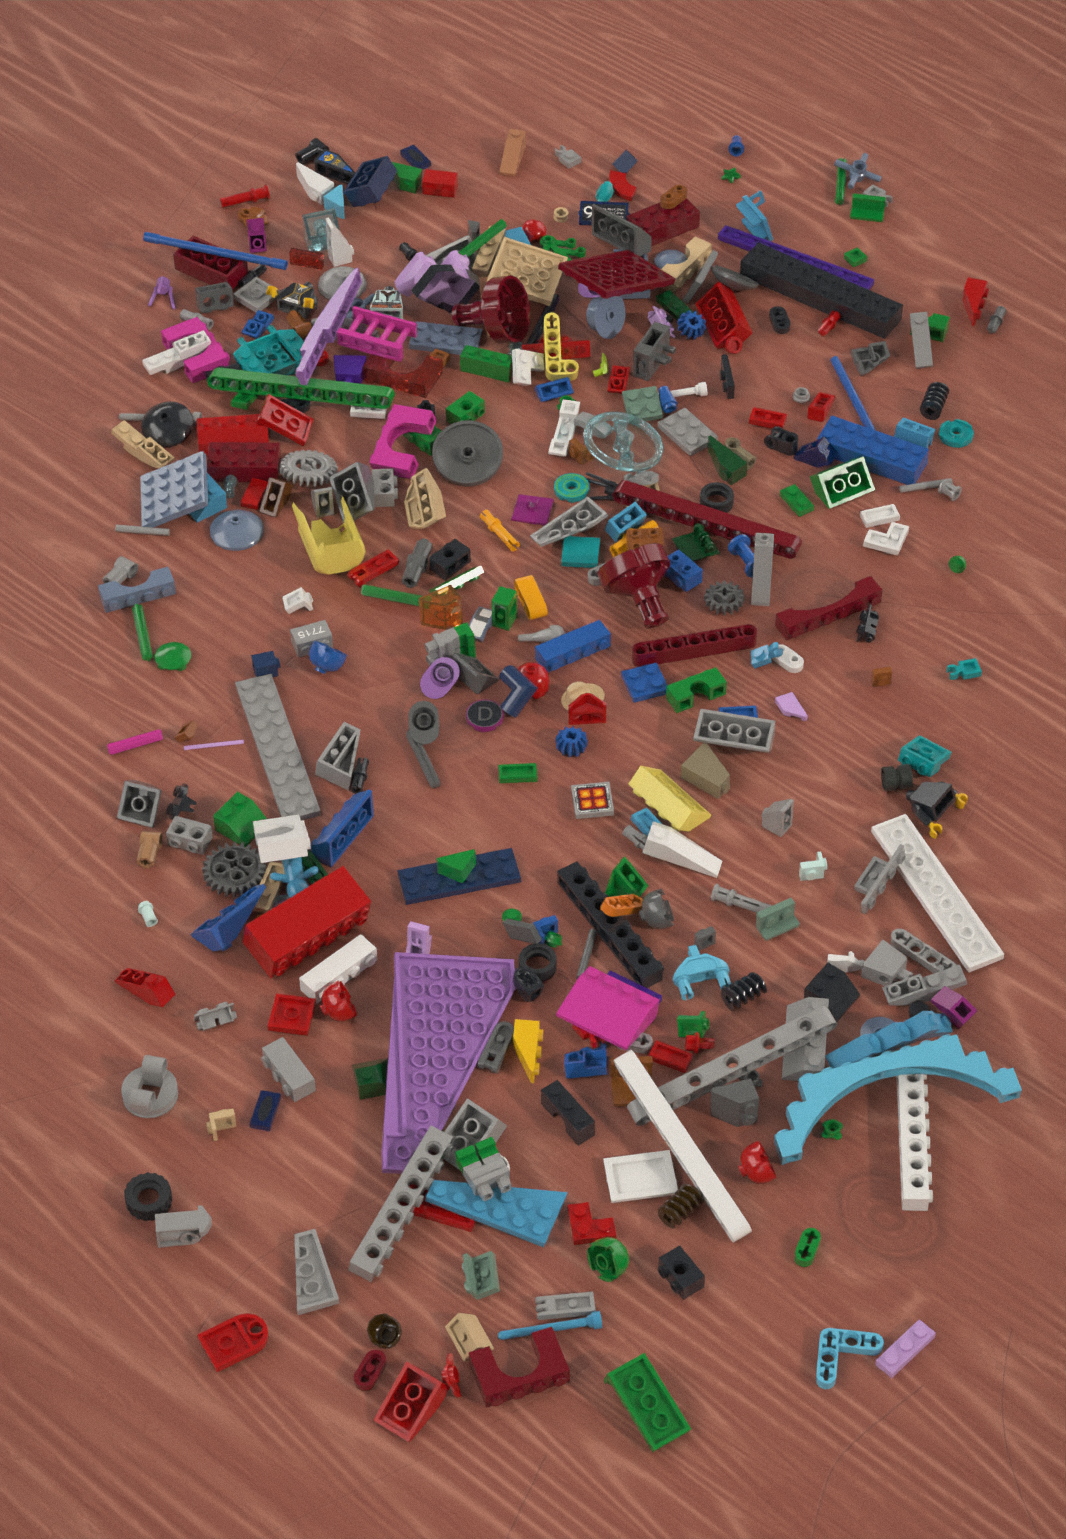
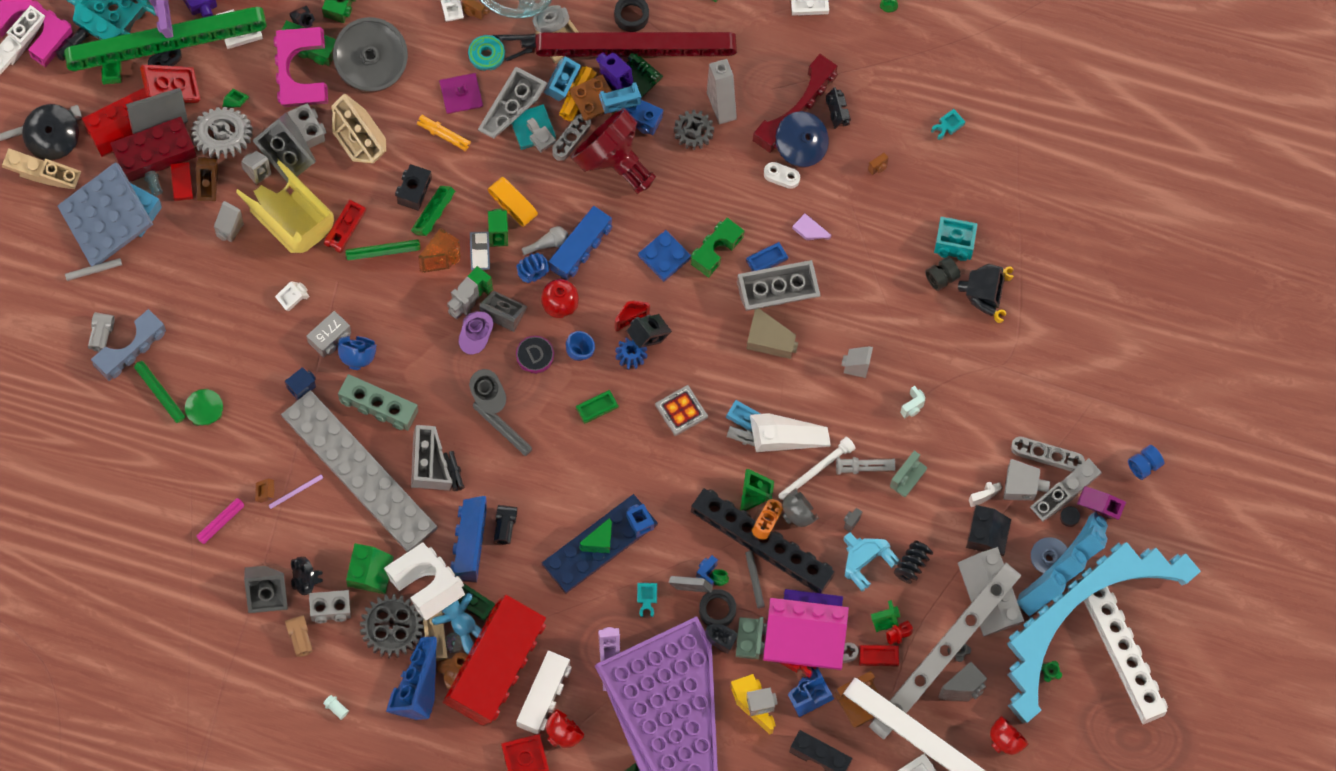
camera: 30 degrees left, 20 degrees up
sand blue dish [210,509,264,551] -> none
dark grey piece [402,538,432,588] -> none
dark grey plate [477,1022,514,1074] -> none
dark blue brick [499,665,538,718] -> none
green plate [502,908,522,922] -> none
tan piece [561,682,605,710] -> none
light yellow slope [629,766,711,832] -> none
dark red beam [632,624,757,667] -> none
blue hose [728,534,754,578] -> none
dark azure plate [751,642,783,669] -> none
light grey bracket [854,844,906,914] -> none
white plate [871,814,1004,973] -> none
none -> dark grey tile [126,88,188,134]
none -> light grey slope [214,201,244,242]
none -> green slope [222,89,249,108]
none -> sand green brick [338,374,418,431]
none -> black piece [494,505,518,545]
none -> blue gear [516,253,550,283]
none -> light grey plate [527,118,556,153]
none -> blue piece [565,331,595,361]
none -> dark purple torso [596,53,633,91]
none -> dark azure hinge [599,82,641,114]
none -> black brick [626,314,672,348]
none -> blue brick [626,504,654,538]
none -> teal plate [637,583,657,617]
none -> sand green bracket [735,617,767,660]
none -> light grey brick [746,687,777,716]
none -> dark blue dish [776,111,829,167]
none -> white piece [778,437,856,500]
none -> blue wheel [1128,445,1165,480]

